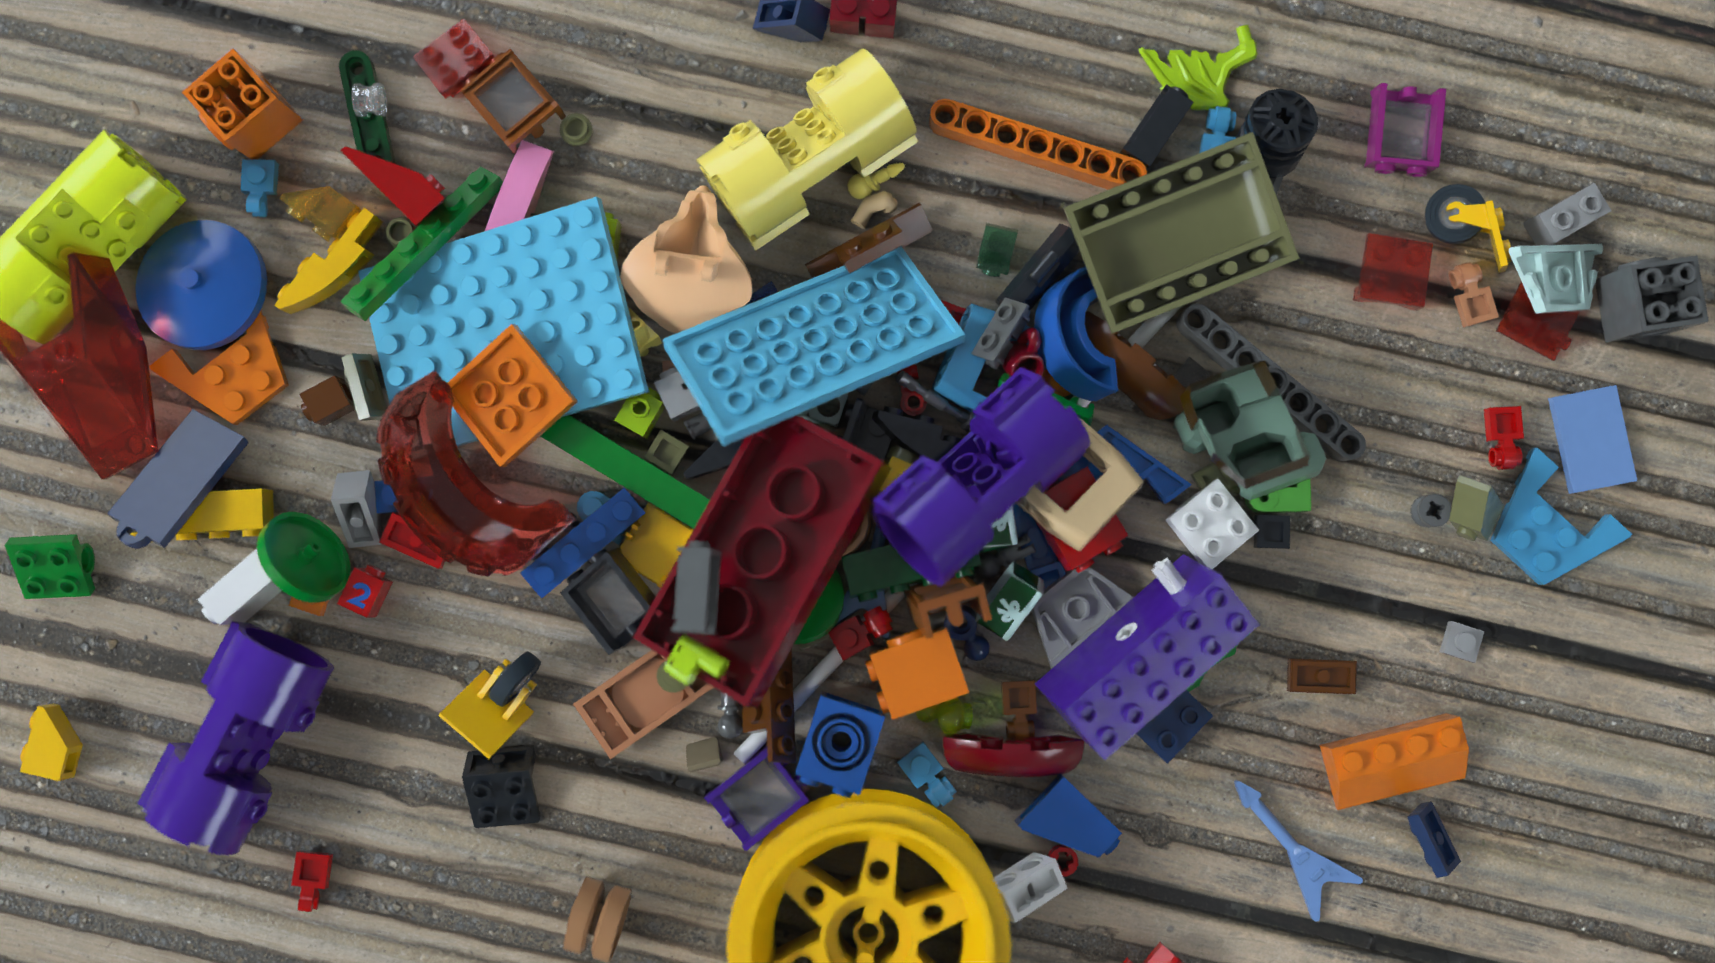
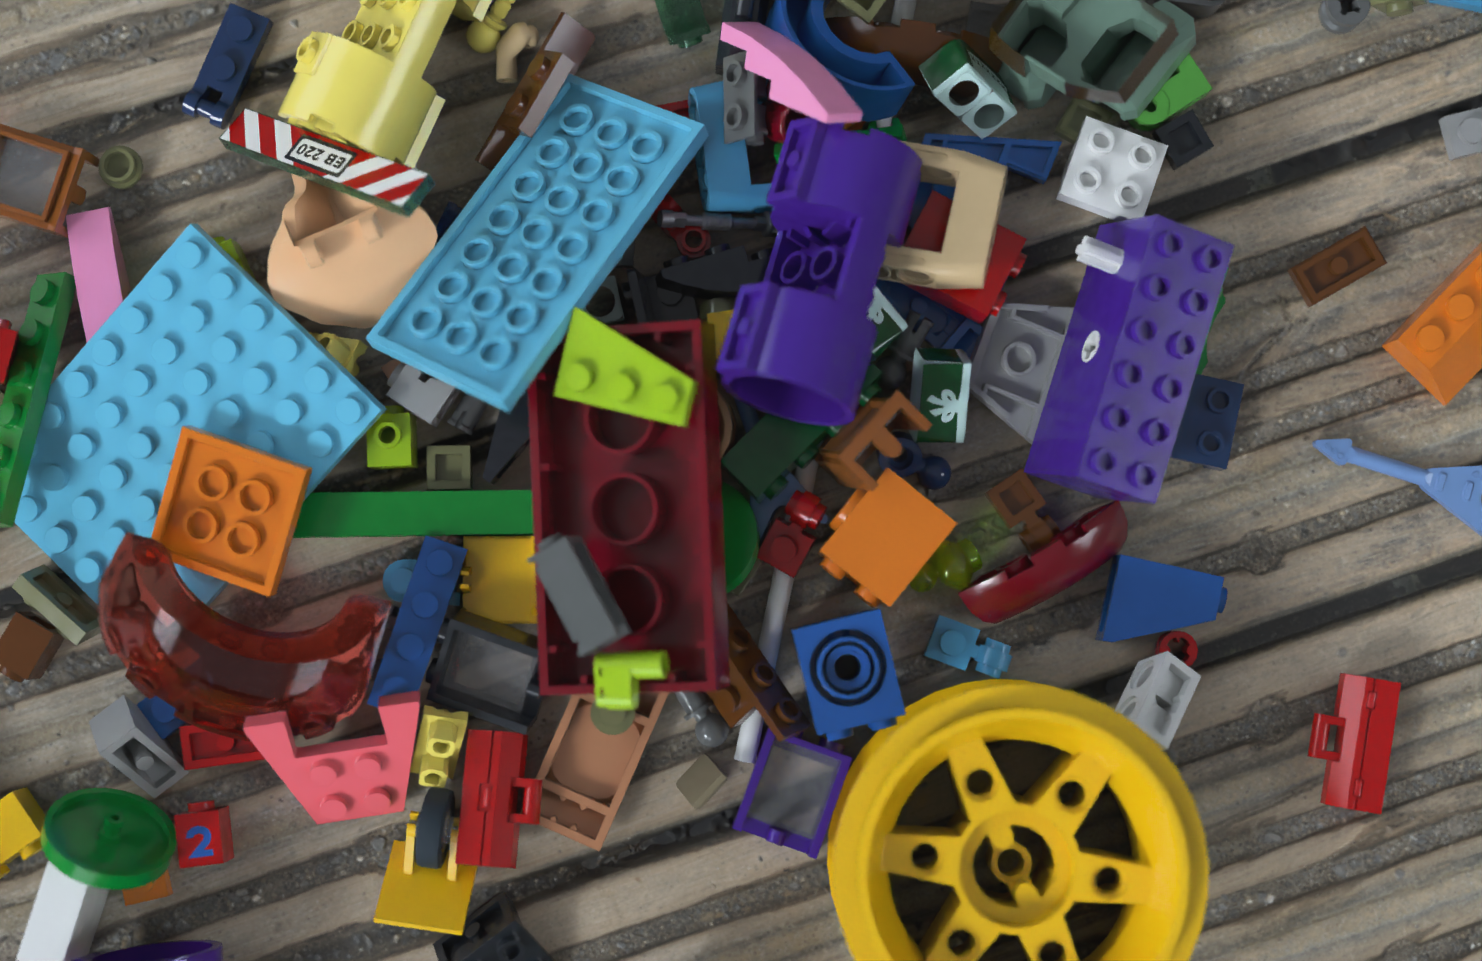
camera: 30 degrees left, 0 degrees up
none -> dark blue plate [182,3,273,130]
none -> tile [219,108,435,218]
none -> coral wing [243,690,421,825]
none -> light yellow hips [410,705,468,788]
none -> red piece [455,729,543,869]
none -> lime wing [554,306,698,427]
none -> bright pink slope [720,22,862,123]
none -> light aqua piece [918,39,1017,139]

